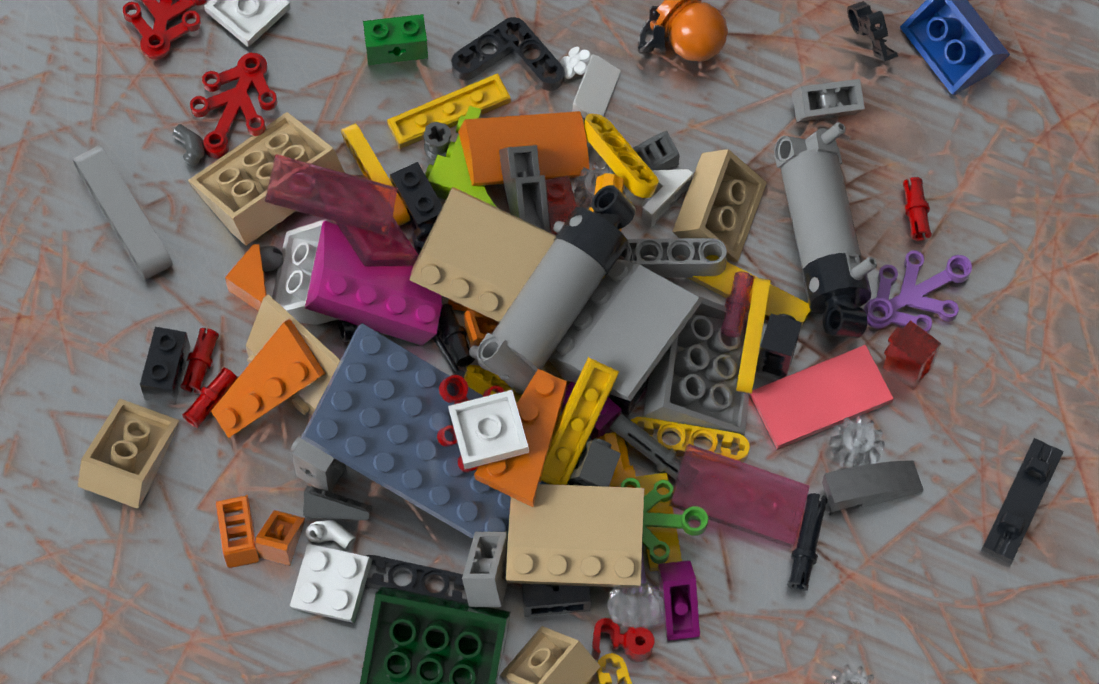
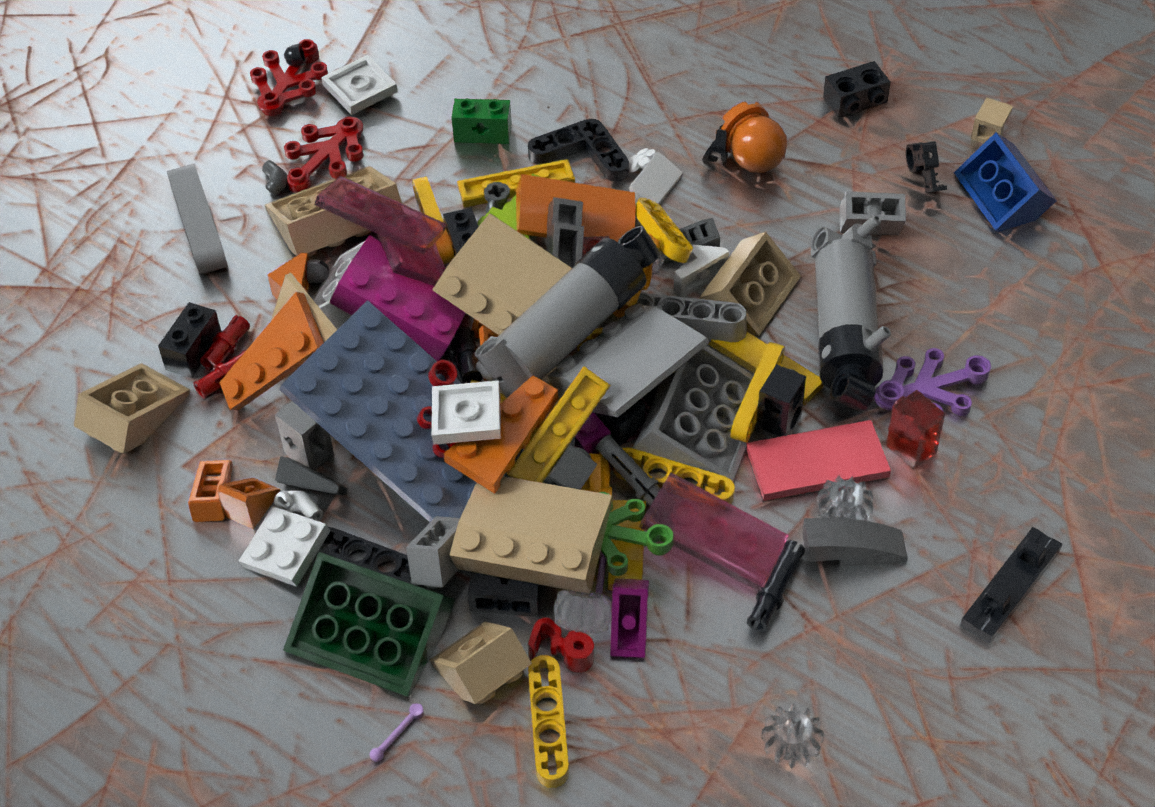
camera: 15 degrees right, 15 degrees down
clear pink pin [720,272,755,338] -> none
red pin [903,177,932,241] -> none

